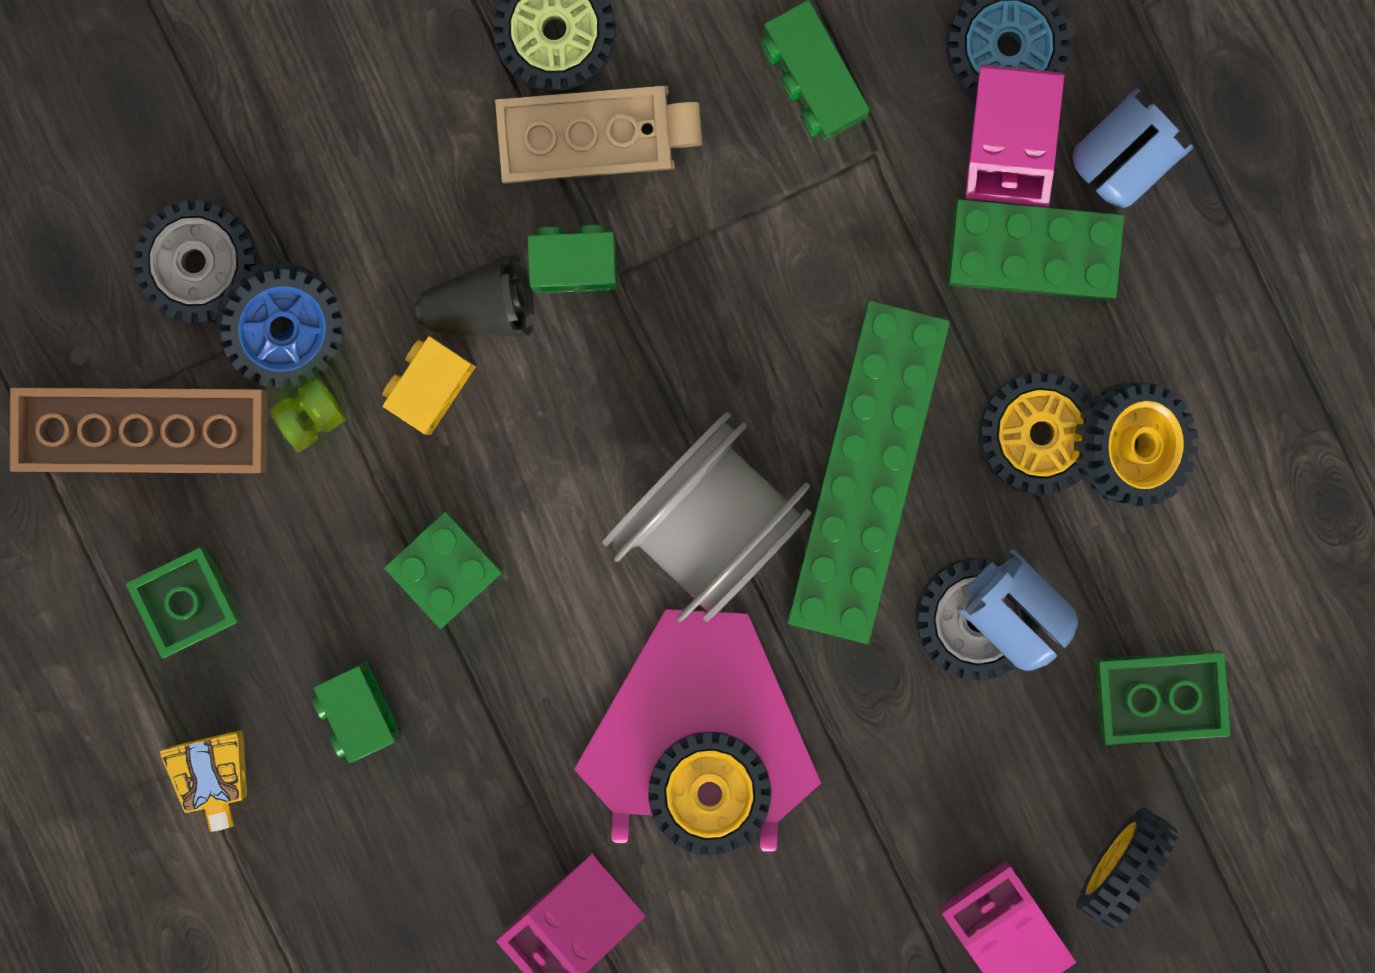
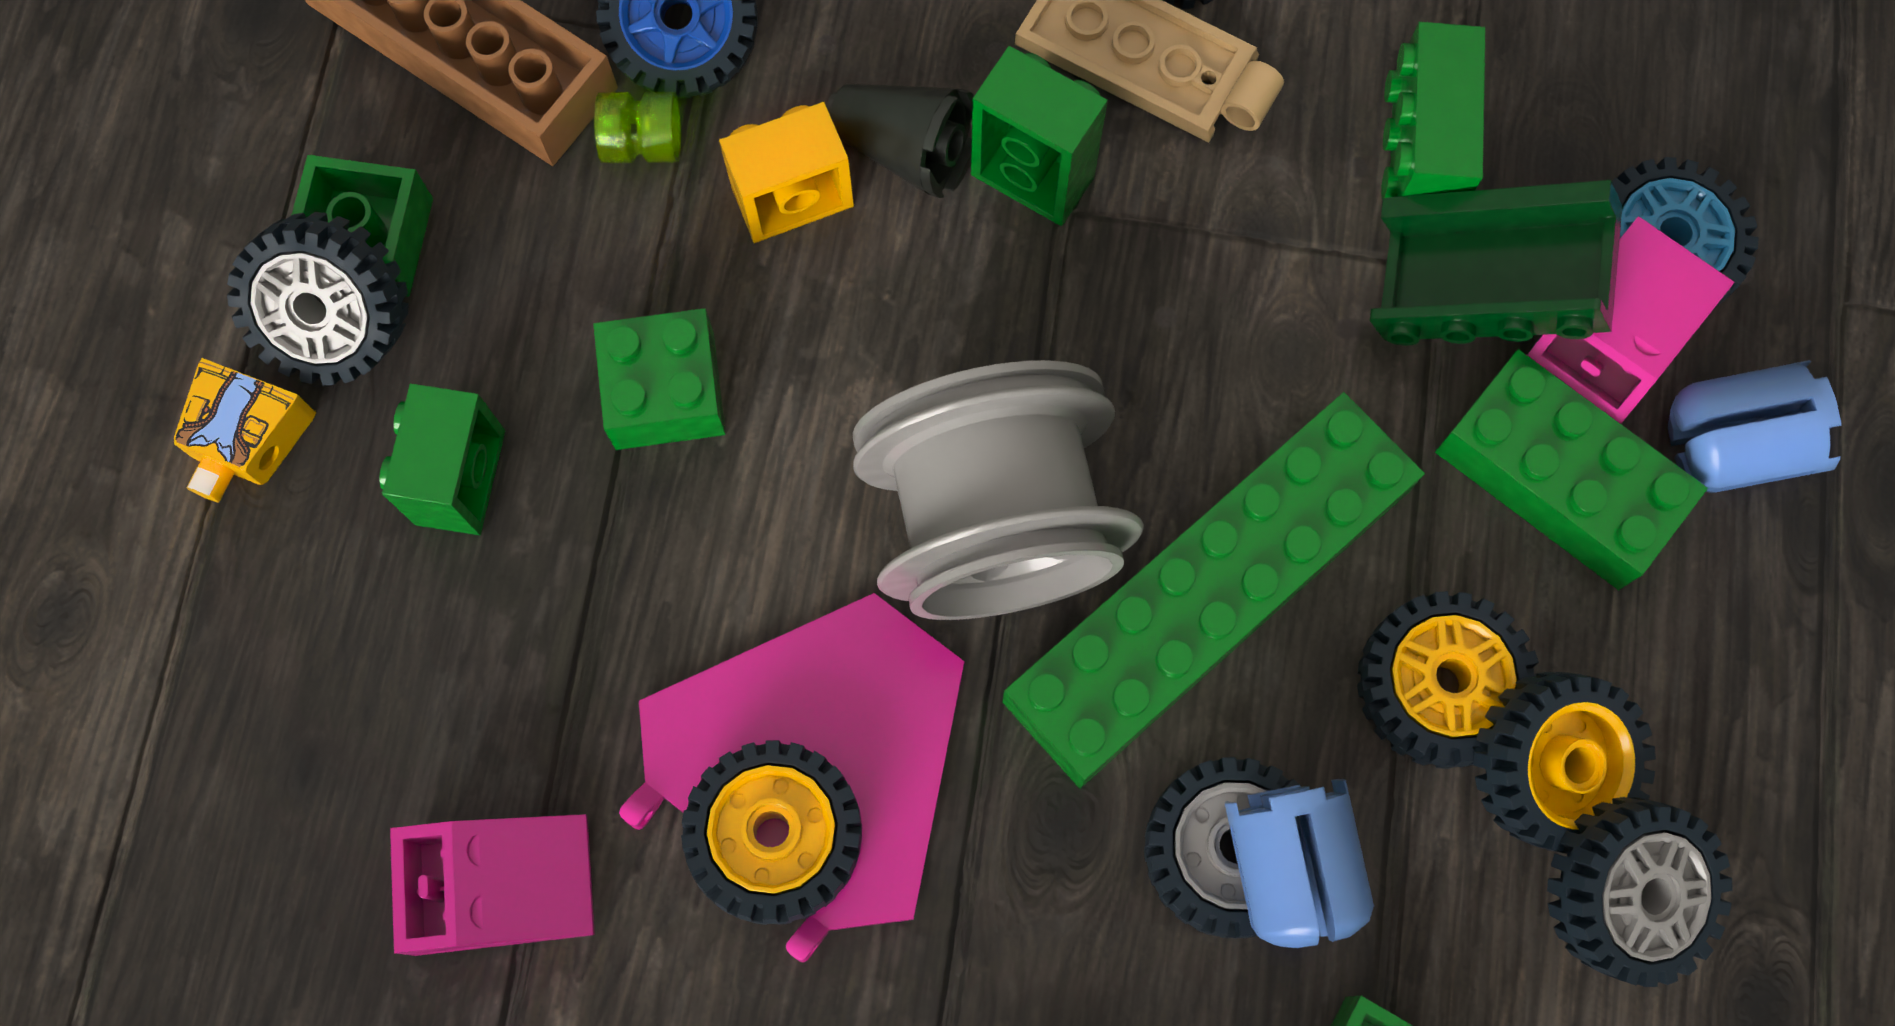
camera: 30 degrees right, 15 degrees down
none -> wheel [227,212,409,385]
none -> dark green panel [1369,180,1622,346]
none -> wheel [1547,797,1733,987]

